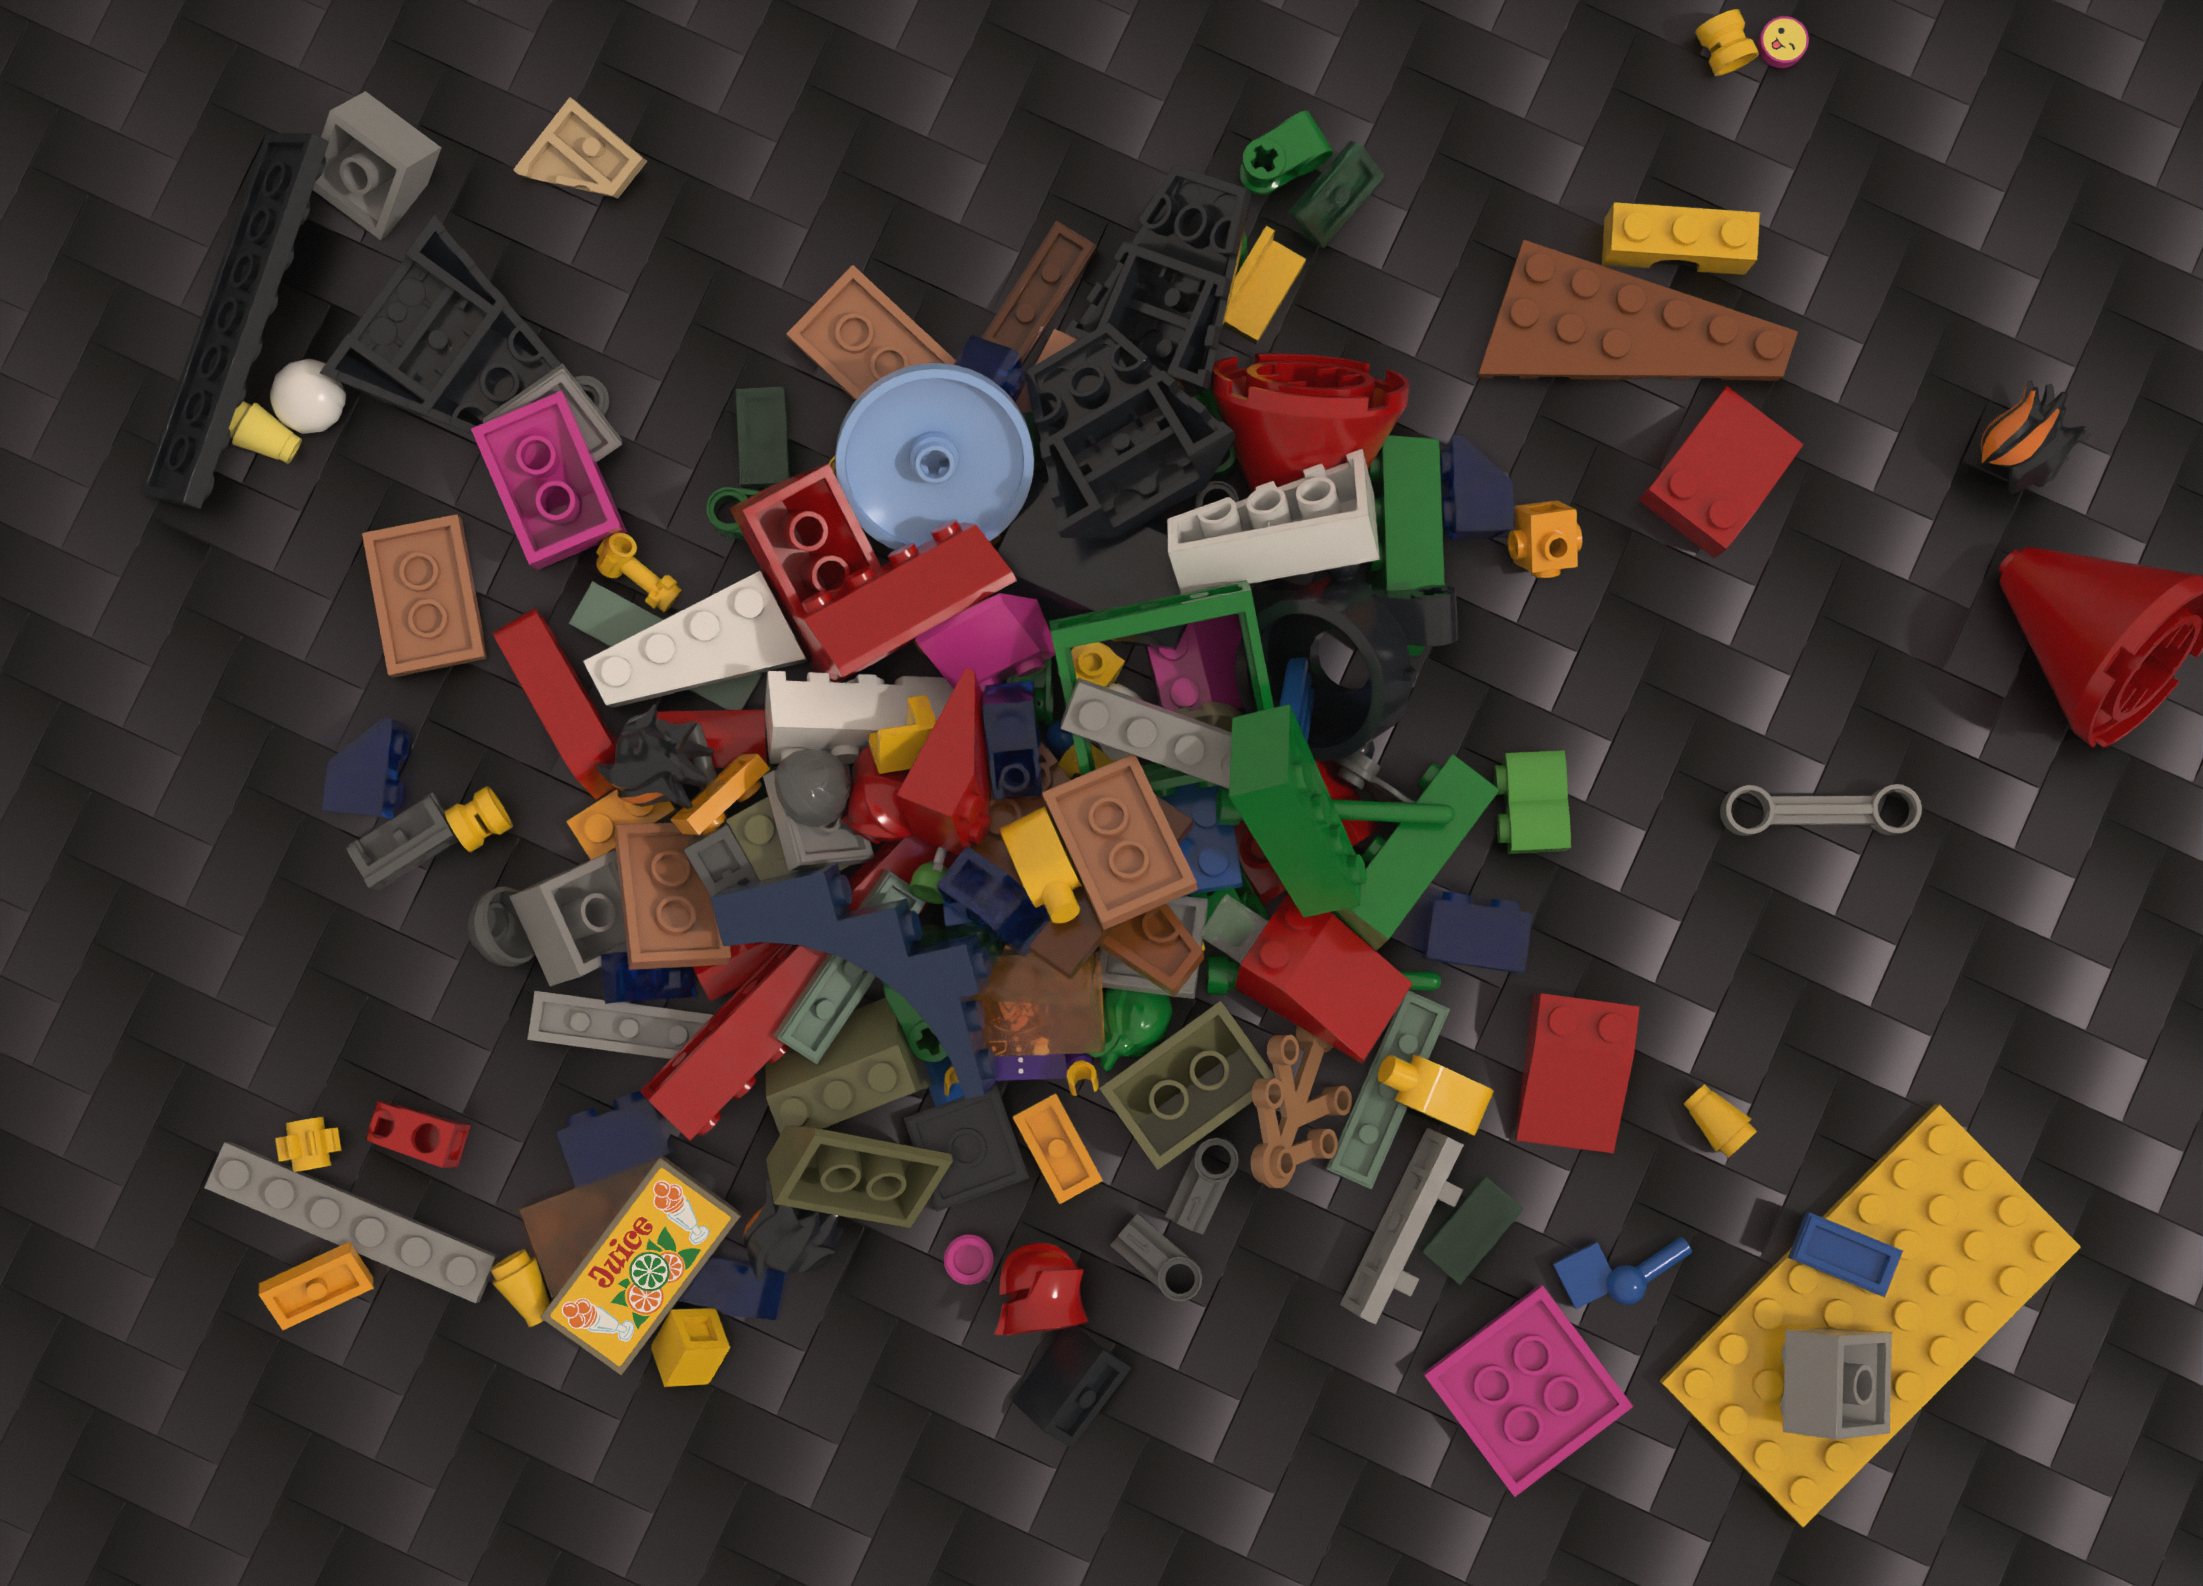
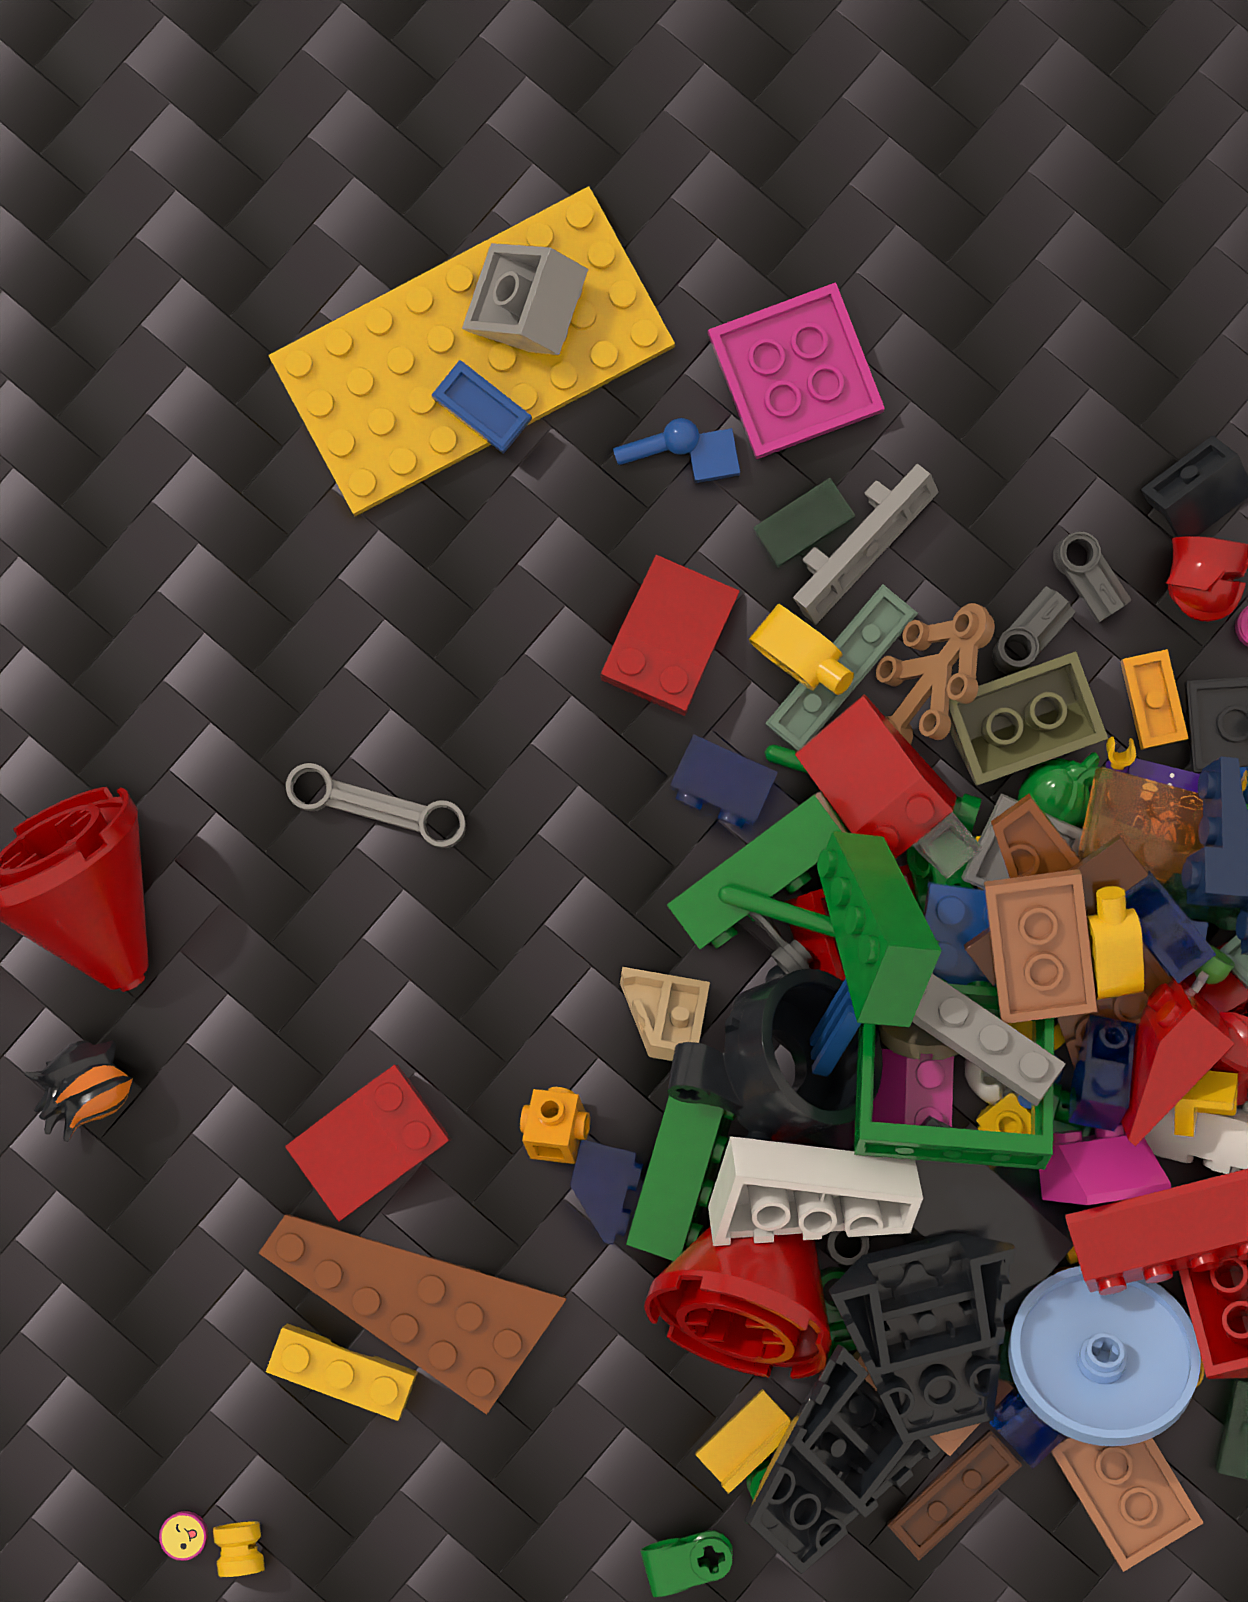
camera: 160 degrees left, 0 degrees up
clear green plate [1289,140,1385,248] -> none
bright green brick [1494,750,1571,854] -> none
yellow cone [1683,1084,1757,1158] -> none
none -> tan wing [620,967,710,1061]

